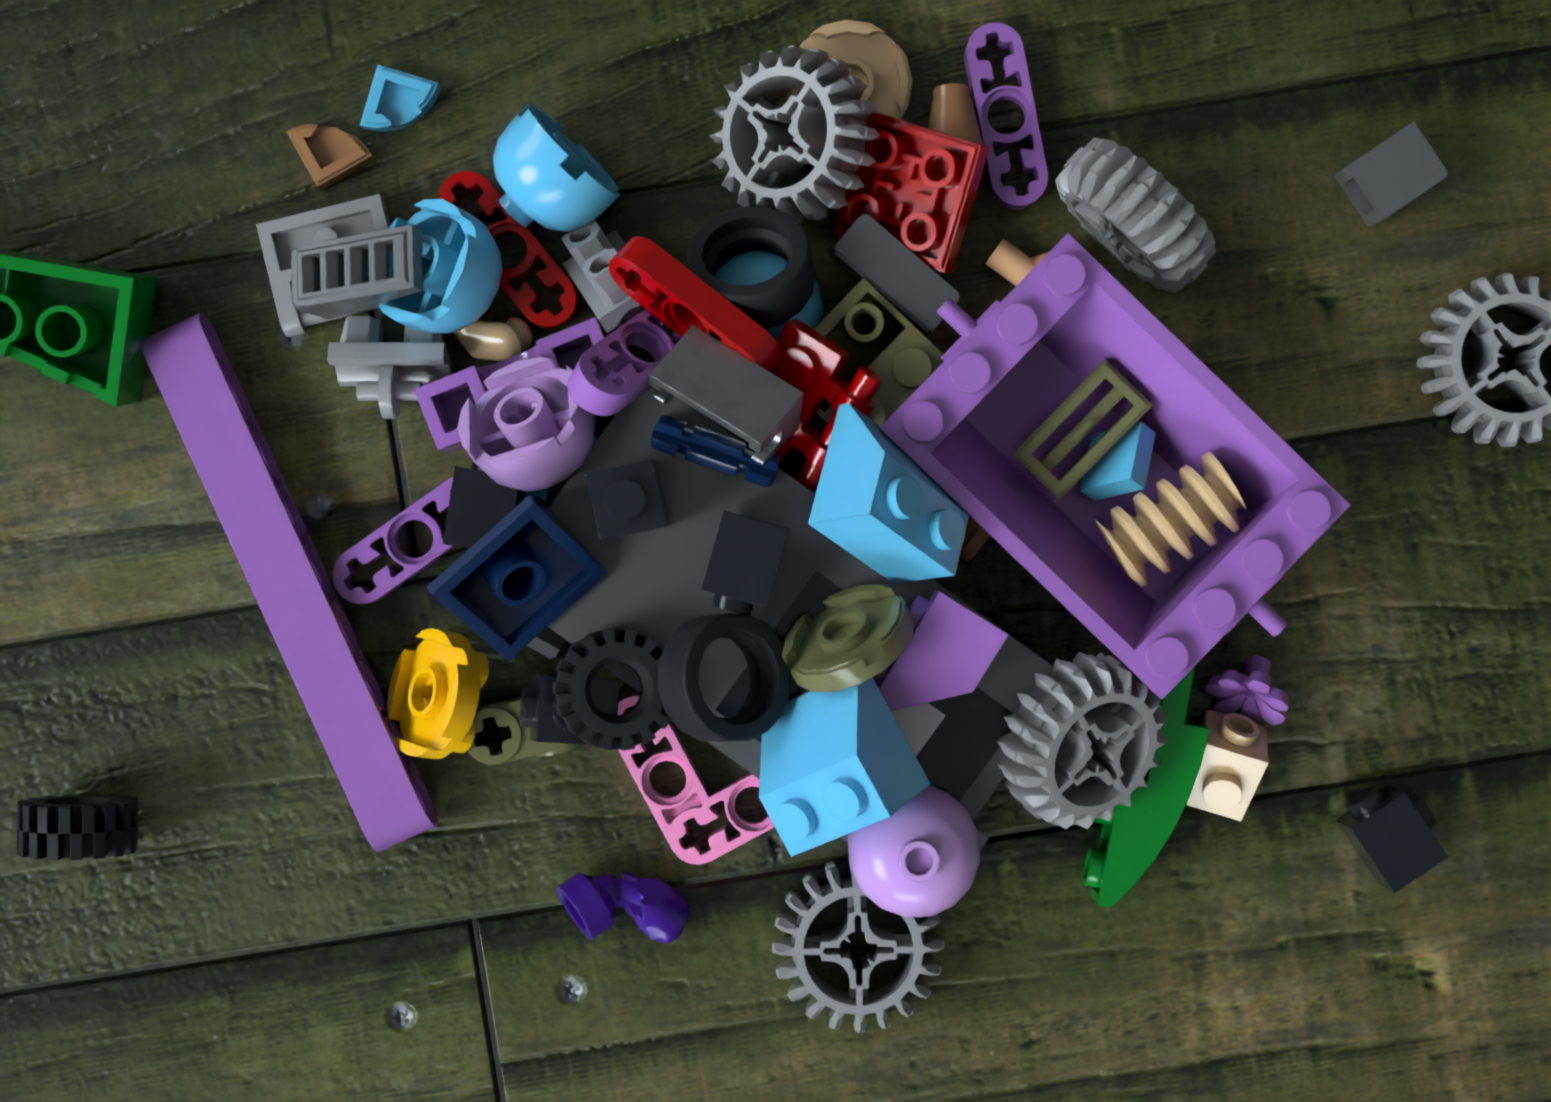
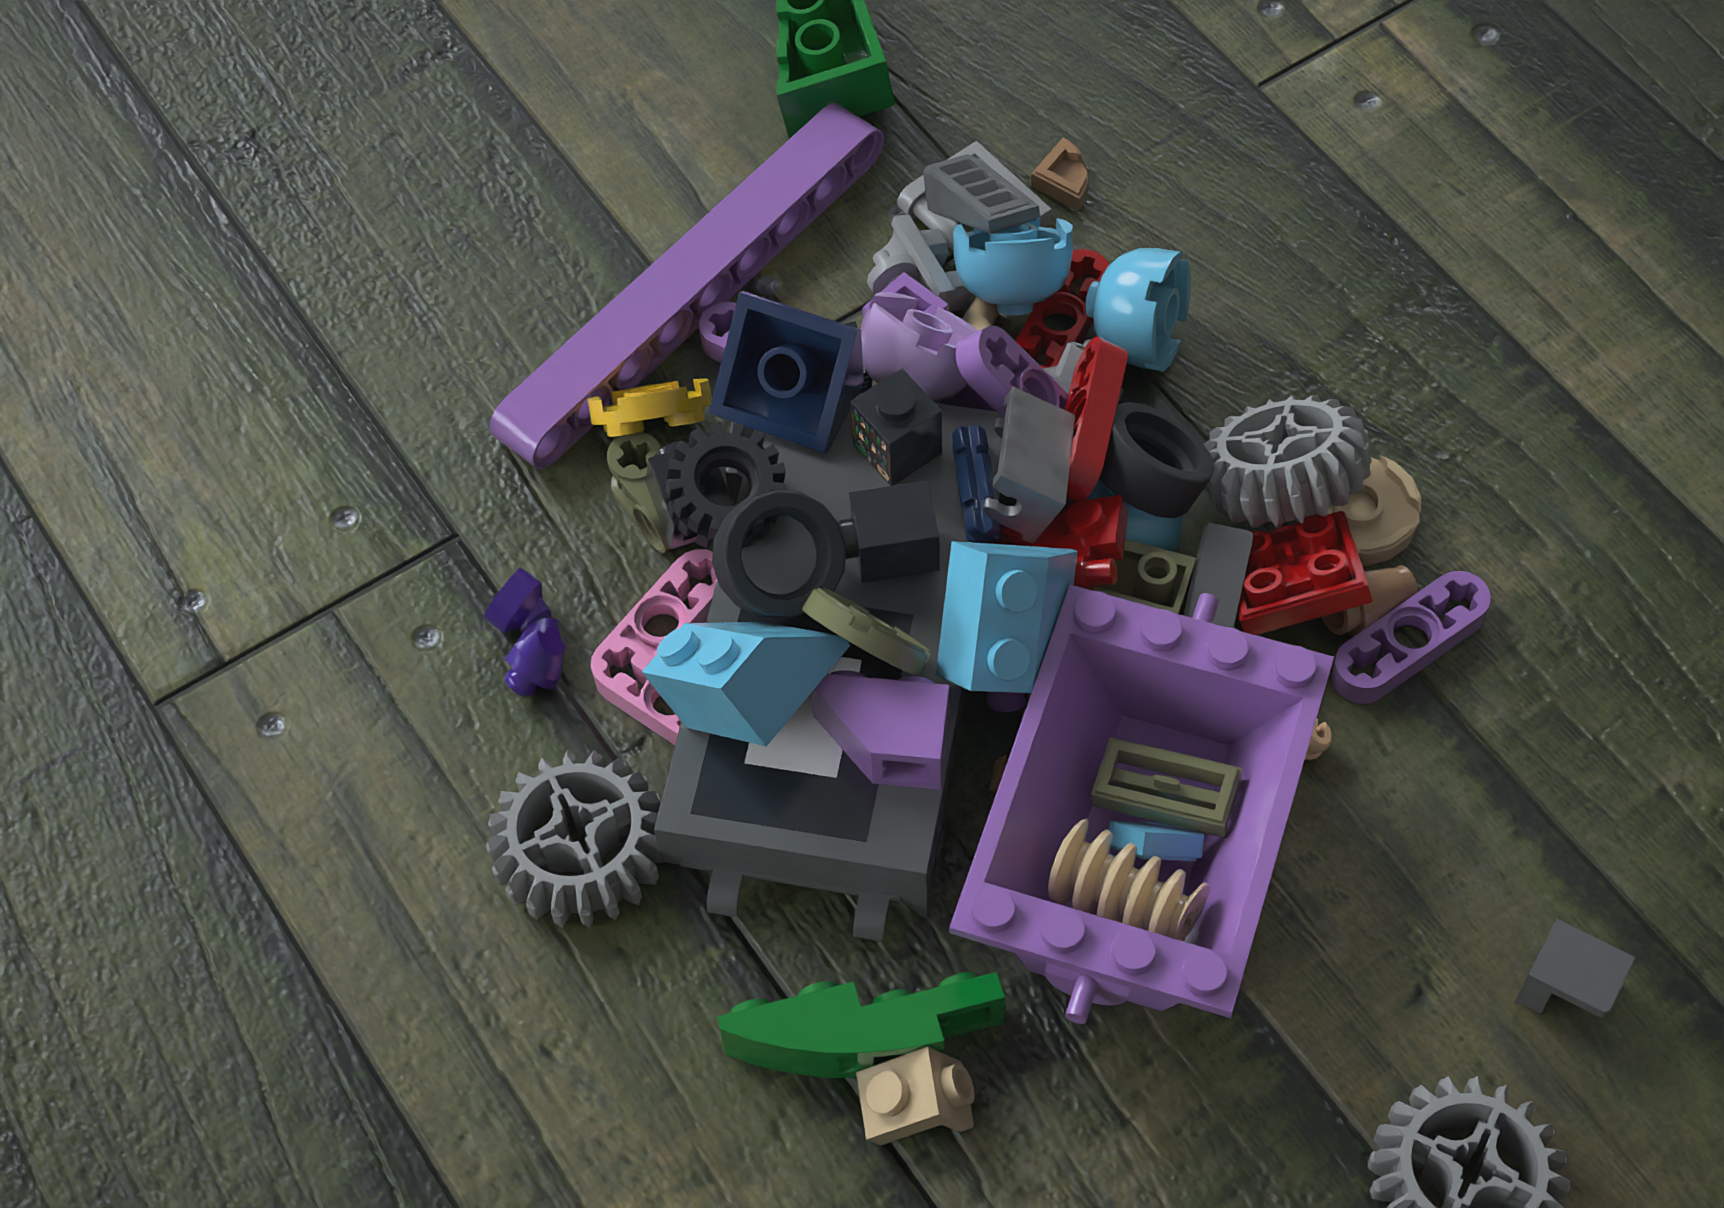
camera: 70 degrees right, 30 degrees down
black tyre [17,794,138,860] -> none
medium azure tile [360,65,442,132] -> none
lavender cylinder [848,785,981,918] -> none
light grey gear [997,652,1169,829] -> none
light grey gear [1055,137,1216,293] -> none
medium lavender plant [1205,655,1289,725] -> none

